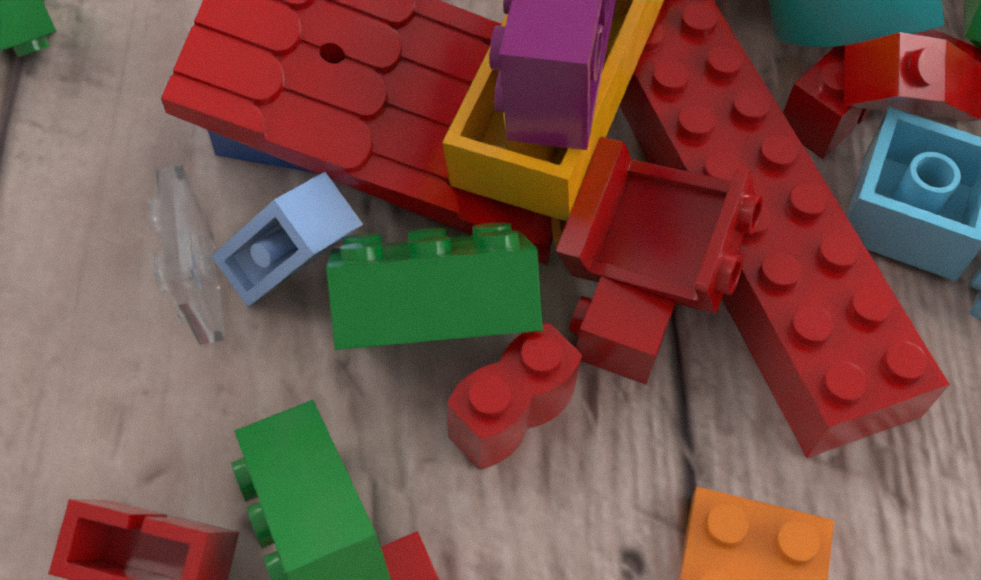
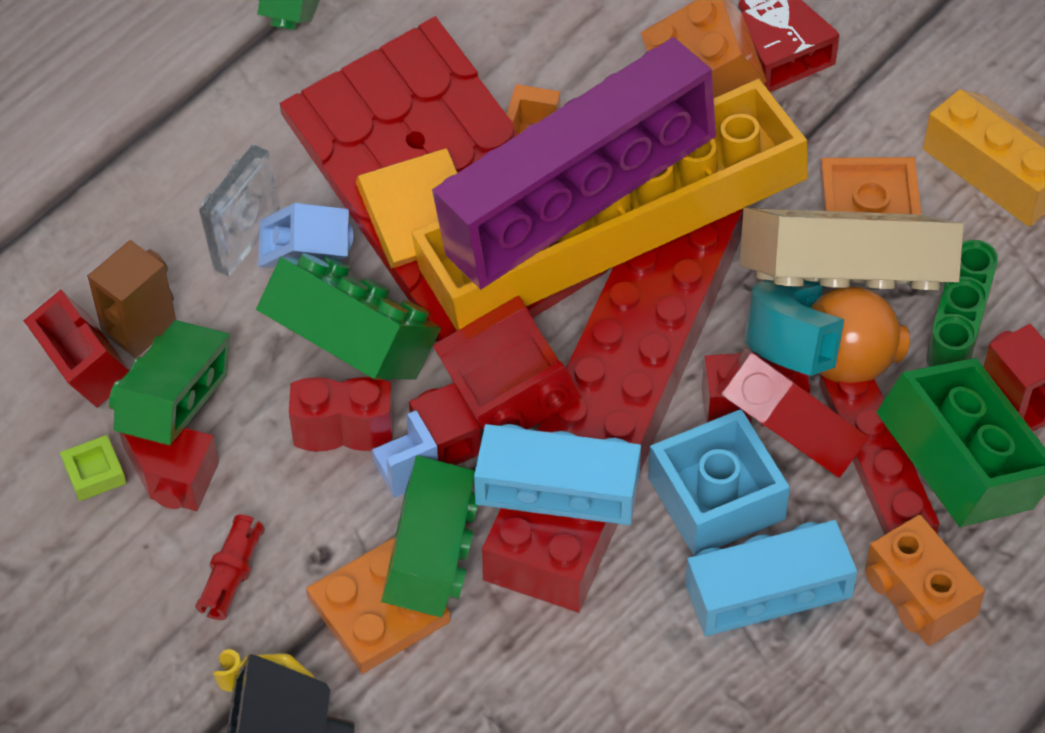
camera: 45 degrees right, 5 degrees down
none -> dark orange brick [87,240,176,359]
none -> light orange tile [356,148,457,269]
none -> light blue panel [372,410,438,498]
none -> green brick [381,455,478,618]
none -> medium azure brick [474,424,641,526]

